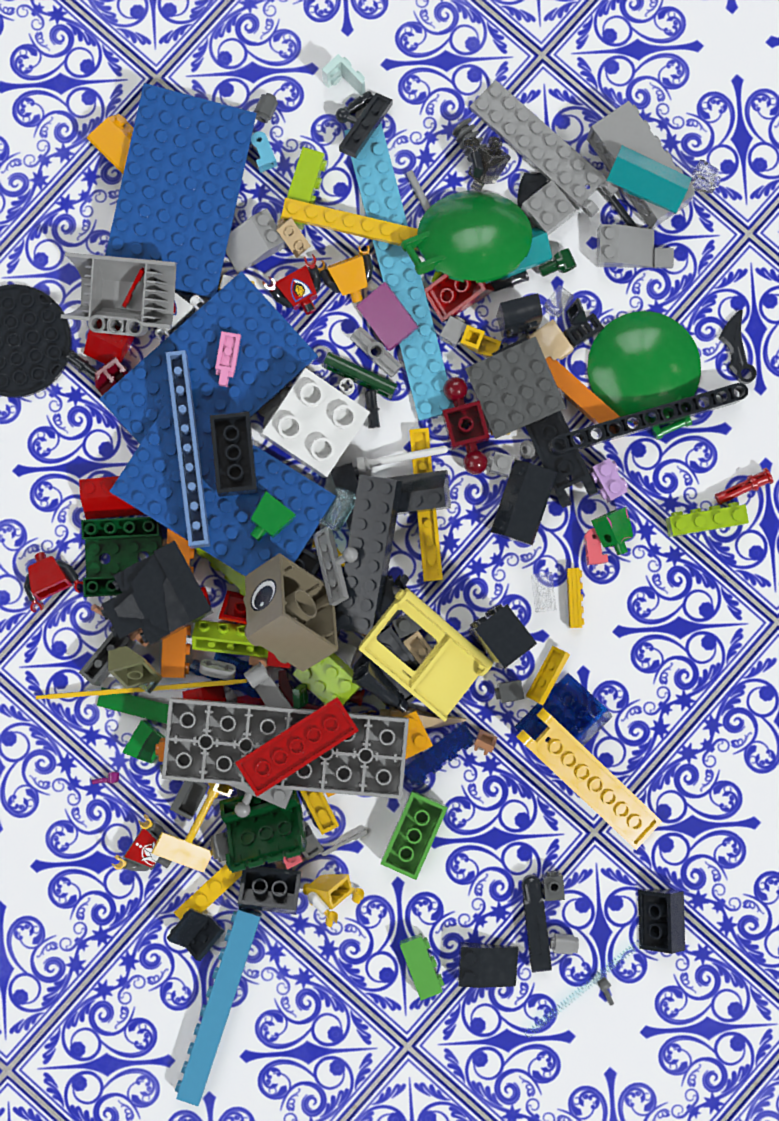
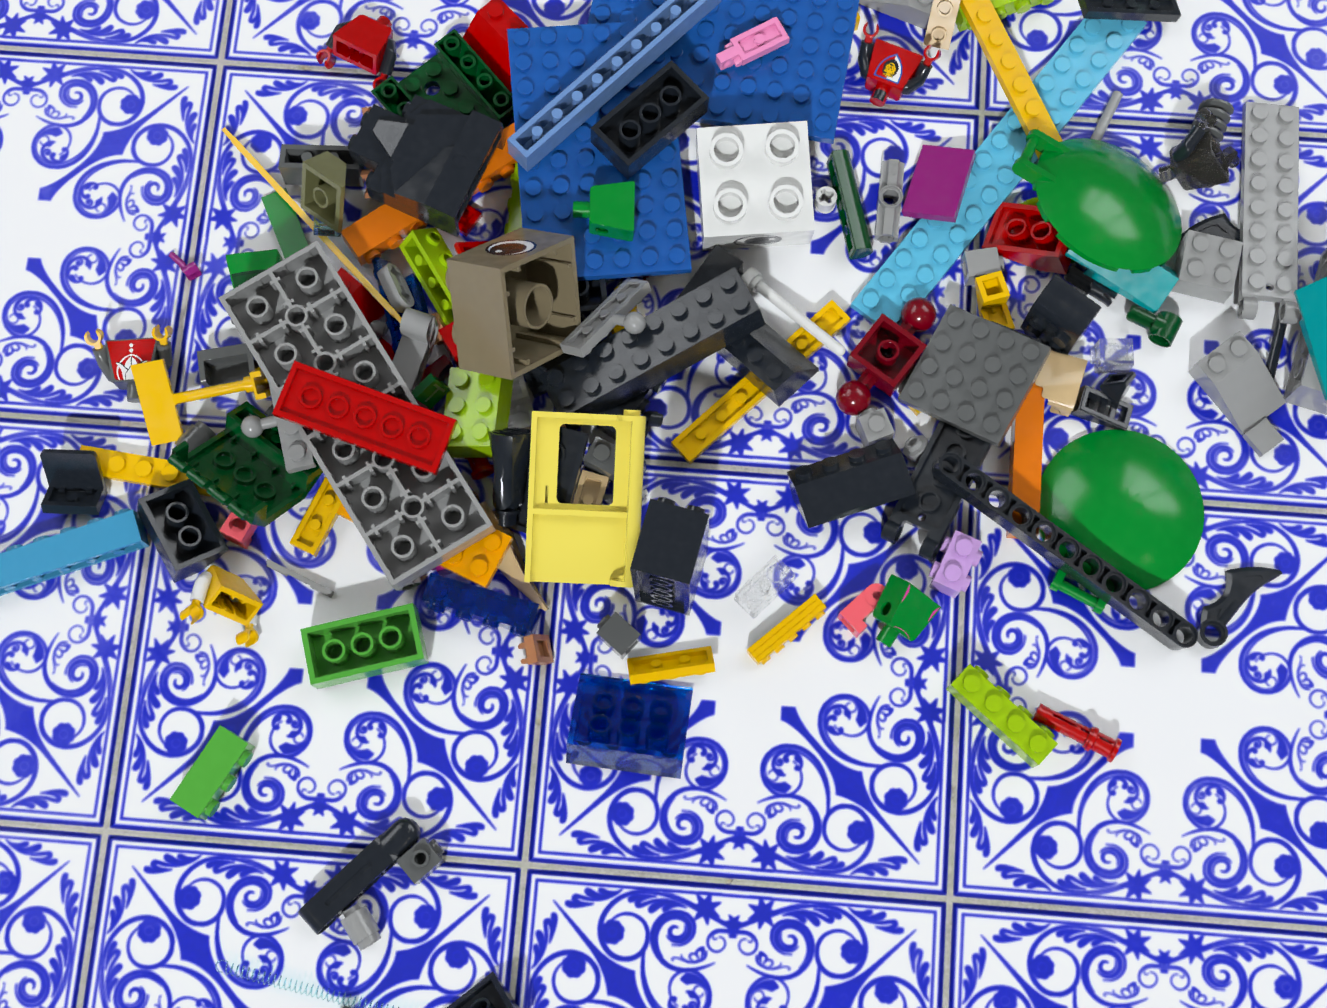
camera: 55 degrees right, 10 degrees down
dark grey bracket [302,825,324,860] -> none
light orange torso [318,245,373,303] -> none
clear light blue panel [318,487,356,531] -> none
black axle [365,390,380,429] -> none
black slope [458,942,518,988] -> none
yellow hinge [516,708,662,850] -> none

